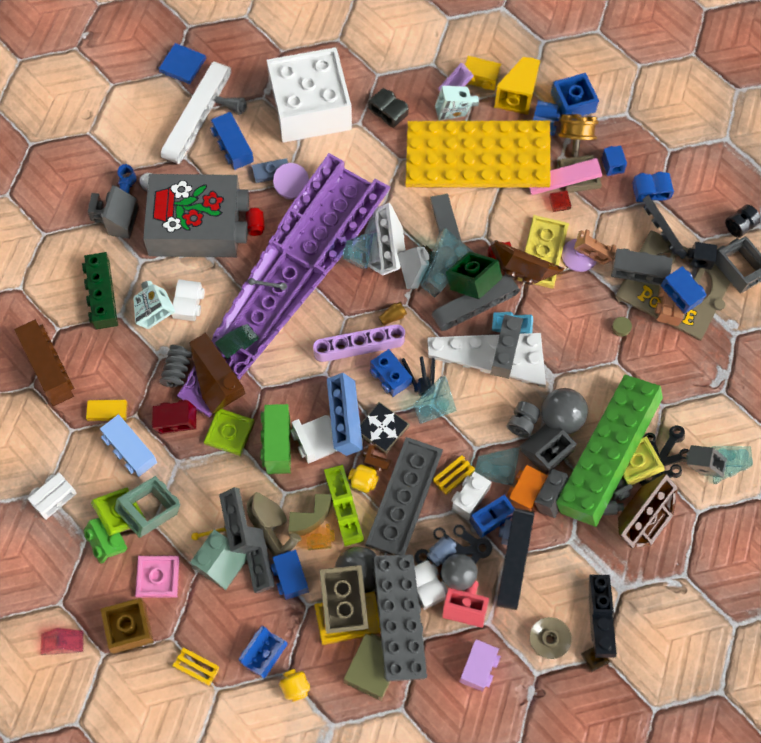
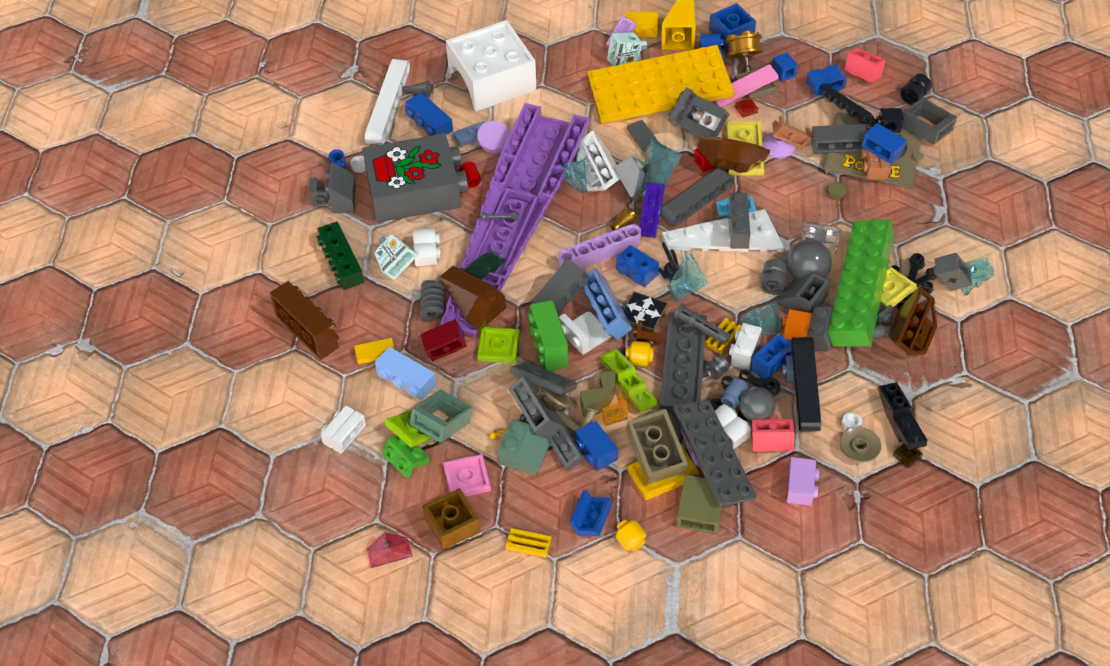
camera: 10 degrees left, 15 degrees down
blue tile [159,43,206,84] -> none
pearl dark grey brick [368,88,409,128] -> none
dark green brick [446,251,502,299] -> none
none -> dark grey tile [509,361,578,395]
none -> dark grey brick [532,258,590,316]
none -> dark purple tile [639,182,665,238]
none -> dark grey brick [668,87,730,138]
none -> dark grey pin [673,303,730,345]
none -> flat silver wheel [705,355,729,380]
none -> clear brick [801,222,841,254]
none -> white tile [841,412,862,431]
none -> coral brick [844,47,886,83]

